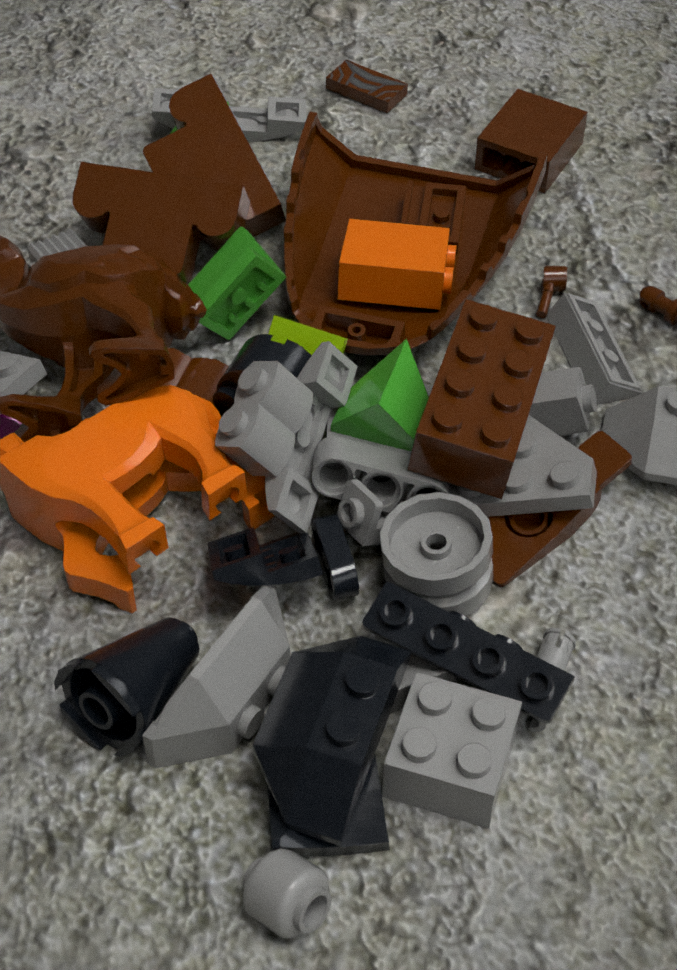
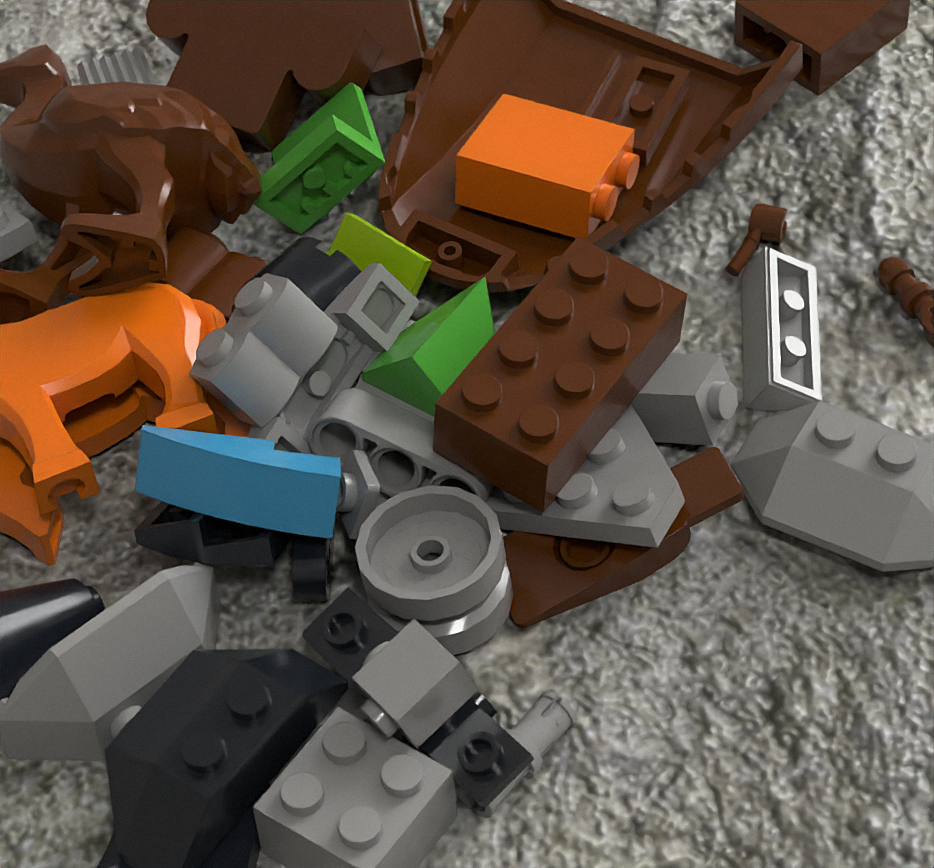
camera: 20 degrees right, 0 degrees up
none -> dark azure slope [135,425,341,539]
none -> light grey brick [352,619,478,749]

